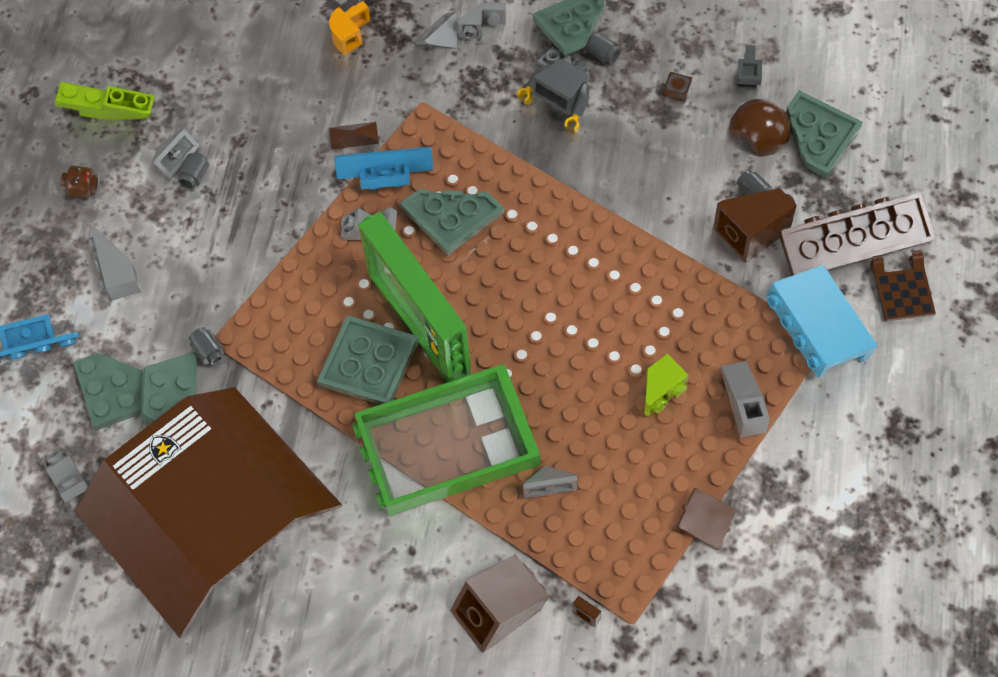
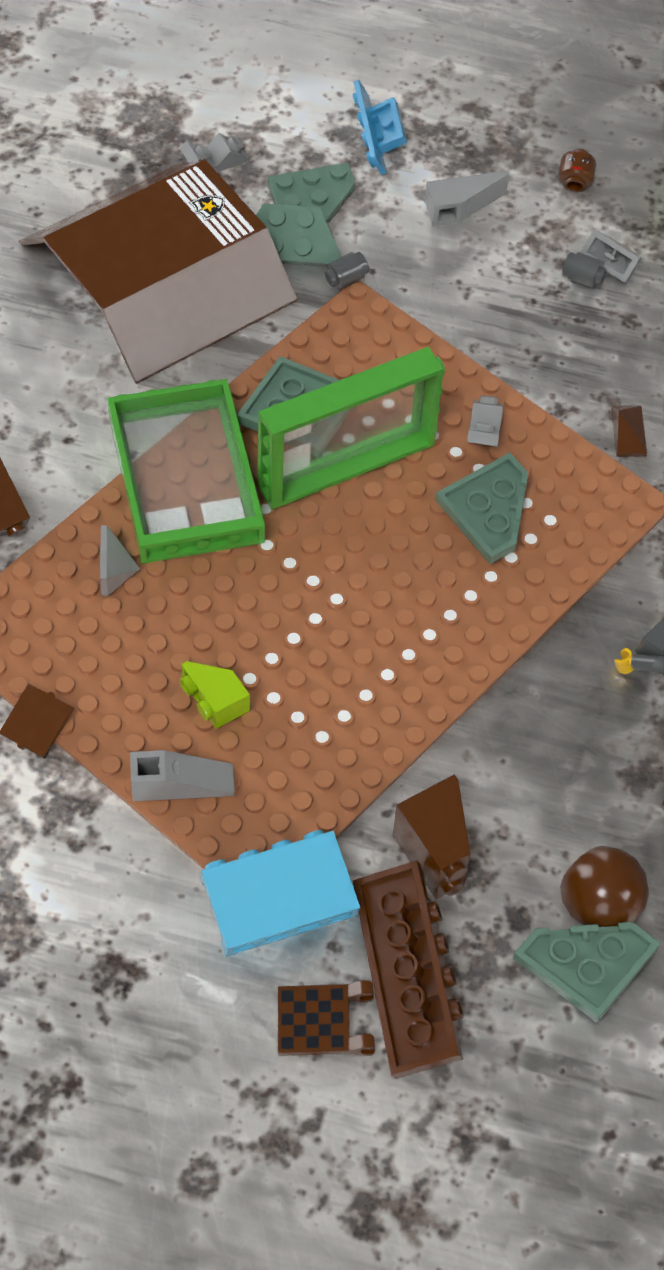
camera: 90 degrees right, 5 degrees down
dark azure bracket [334,147,434,190] -> none
dark grey brick [736,170,773,195] -> none

